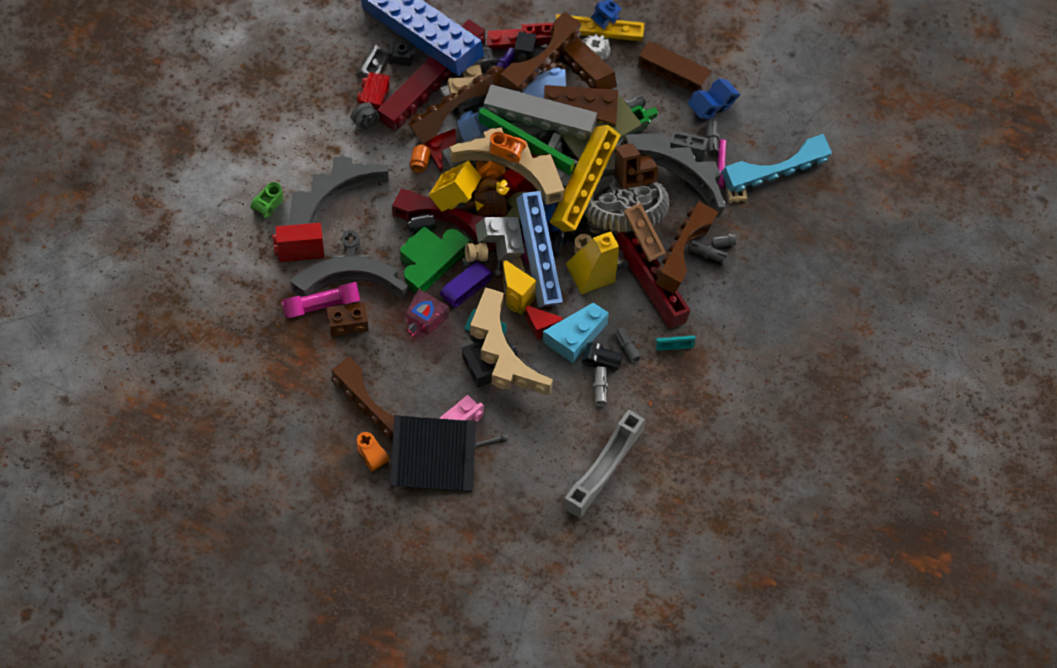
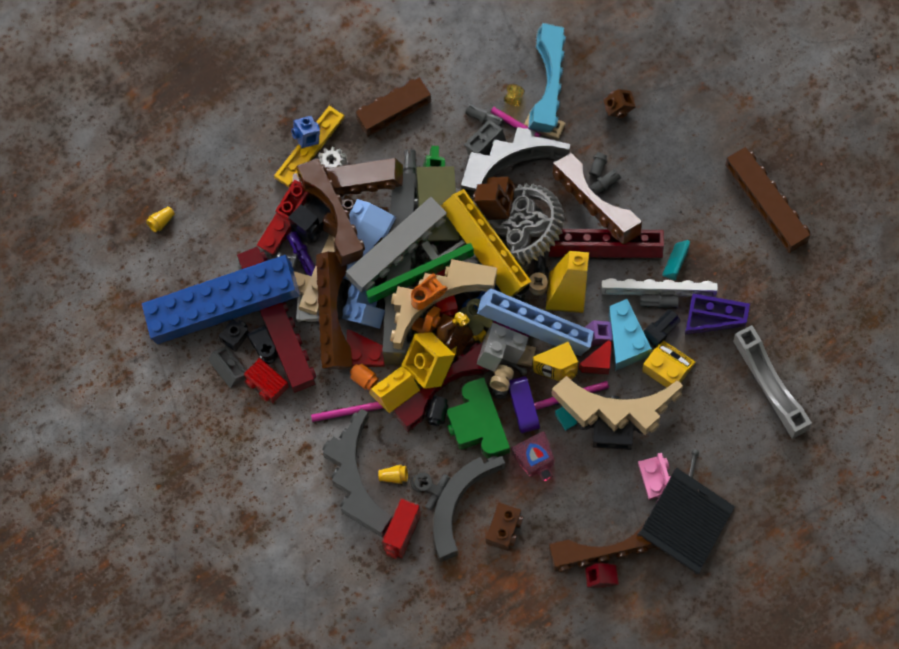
camera: 55 degrees left, 10 degrees up
bright green piece [250,182,284,219] -> none
dark pink piece [282,282,361,318] -> none
dark grey wheel [351,103,380,131] -> none
orange piece [357,432,390,472] -> none
reddish brown wing [544,85,618,127] -> none
light grey pin [593,367,608,407] -> none
medium nougat tile [623,203,666,262] -> none
blue brick [687,78,741,119] -> none
none -> black piece [247,325,277,364]
none -> dark pink bar [311,402,383,422]
none -> yellow slope [369,366,420,413]
none -> yellow cone [378,464,408,484]
none -> clear yellow wheel [504,84,525,106]
none -> dark pink bar [534,381,609,410]
none -> medium lavender brick [585,320,613,346]
none -> dark red brick [585,563,618,588]
none -> white plate [601,278,718,297]
none -> reddish brown brick [603,89,636,118]
none -> yellow slope [642,341,696,388]
none -> dark purple wedge [685,293,750,335]
none -> reddish brown brick [725,147,810,253]

